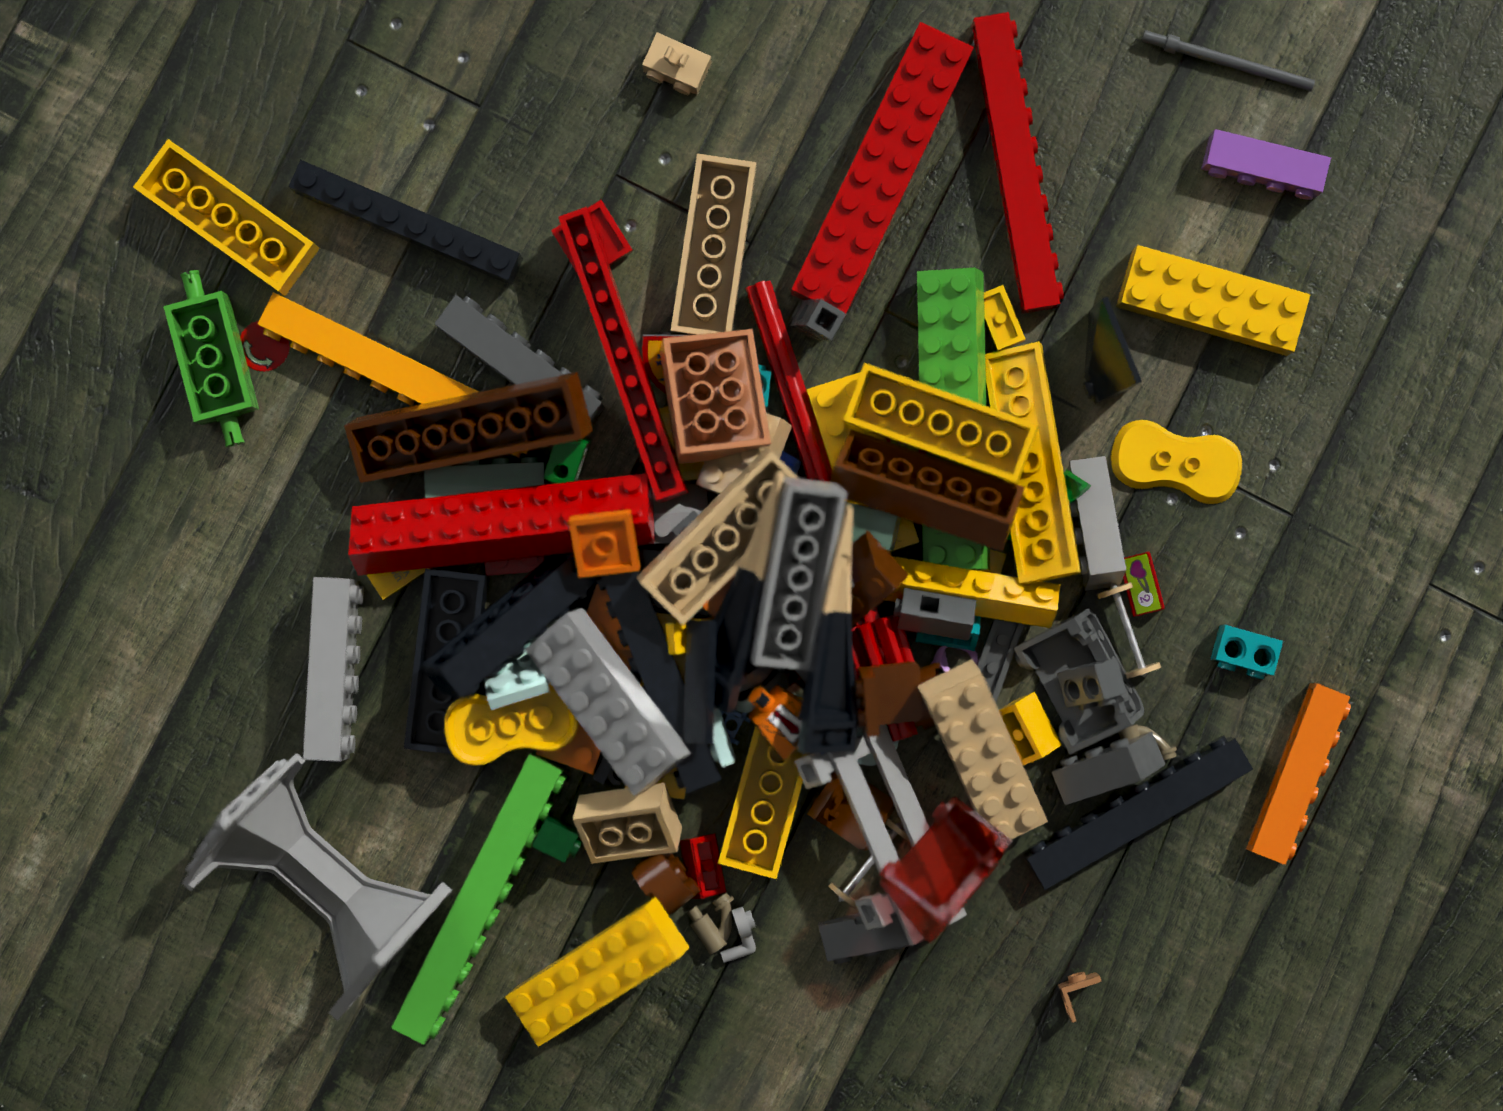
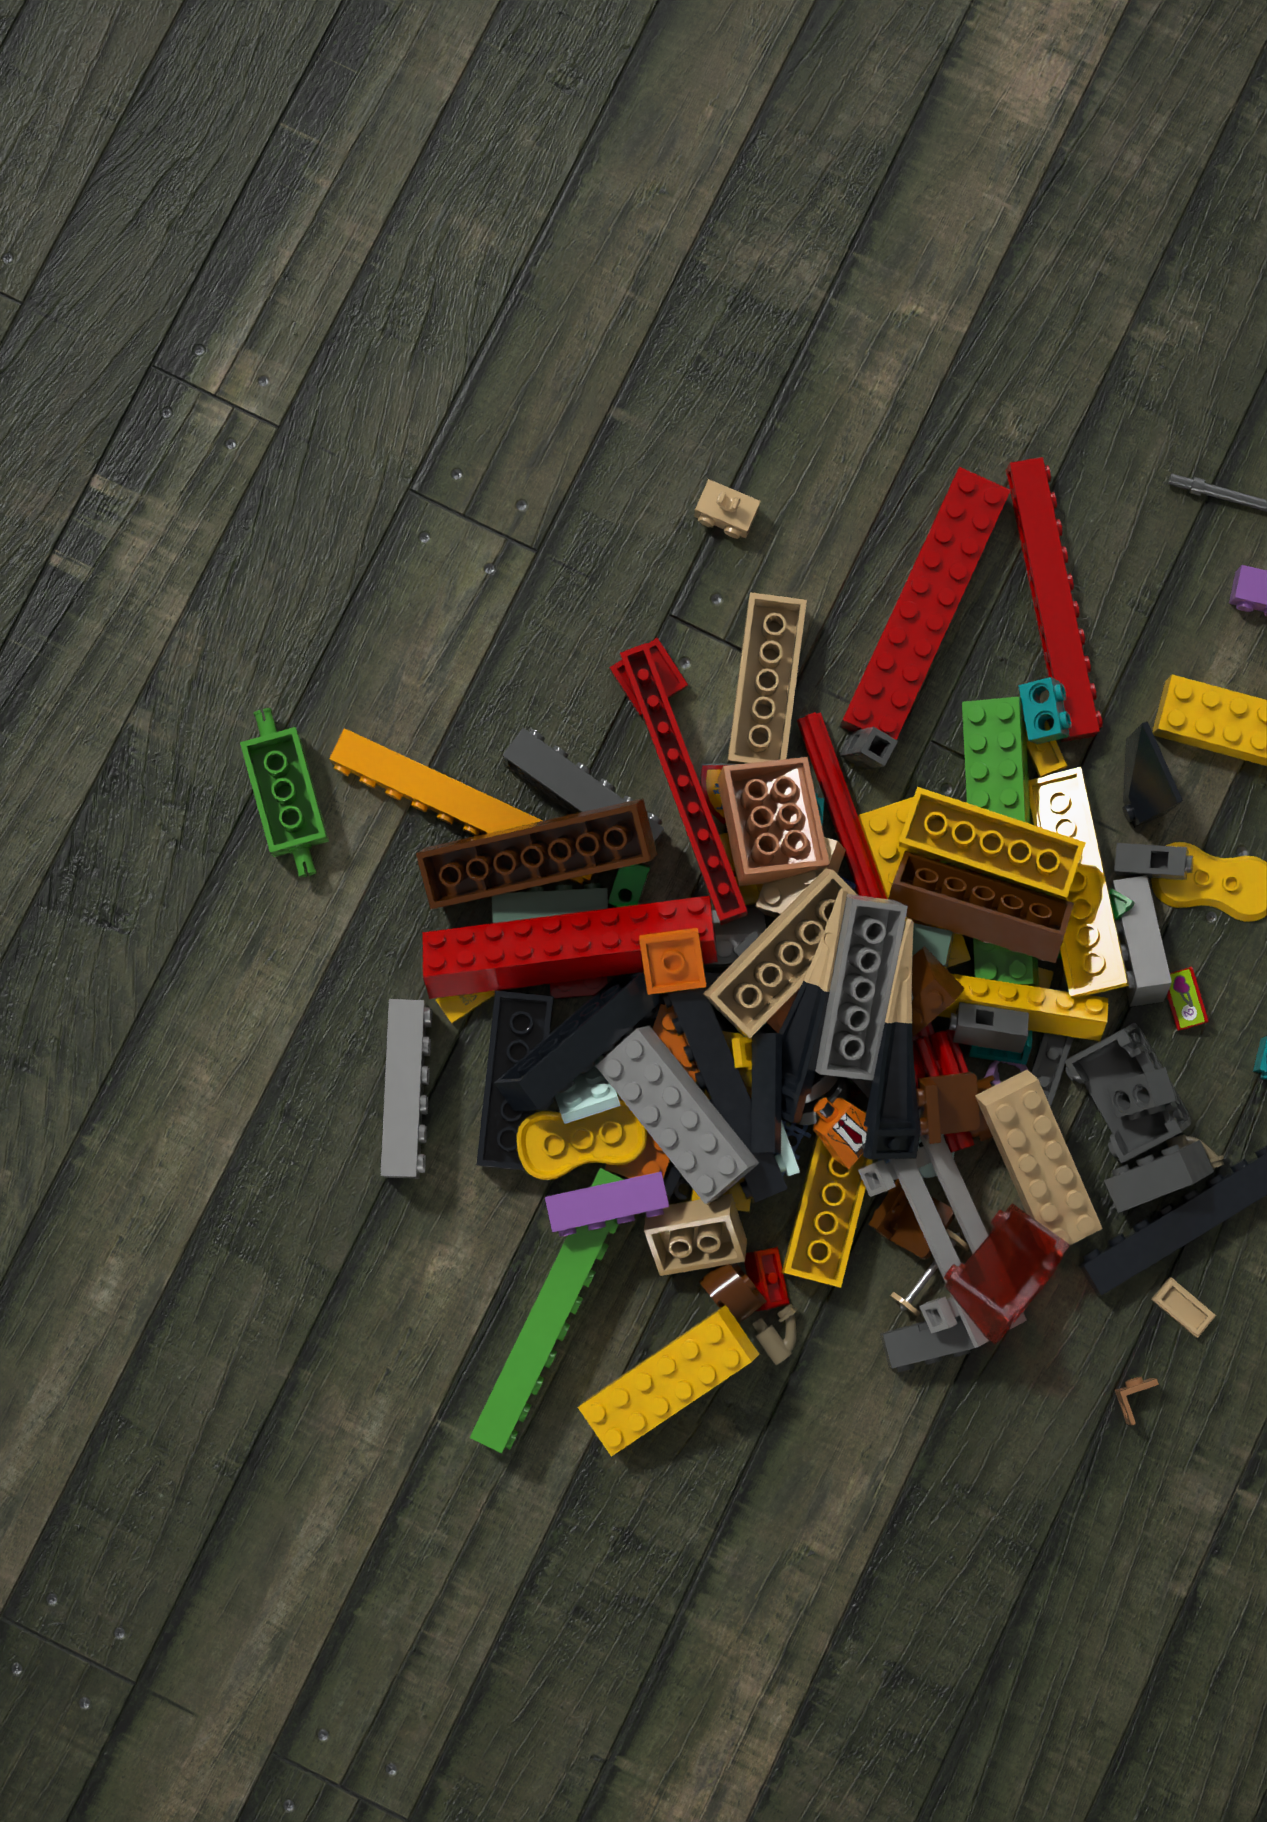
camera: 10 degrees left, 5 degrees down
yellow brick [133,139,320,296] -> none
light grey panel [182,753,452,1021] -> none
red sticker [240,321,290,371] -> none
black brick [289,159,523,286] -> none
dark green brick [532,815,583,863] -> none
light grey plate [720,906,756,963] -> none
yellow brick [998,692,1062,765] -> none
axle [1097,582,1161,679] -> none
none -> medium lavender brick [545,1172,669,1237]
none -> teal brick [1018,677,1071,744]
none -> dark grey brick [1114,843,1193,880]
none -> tan tile [1151,1277,1216,1338]

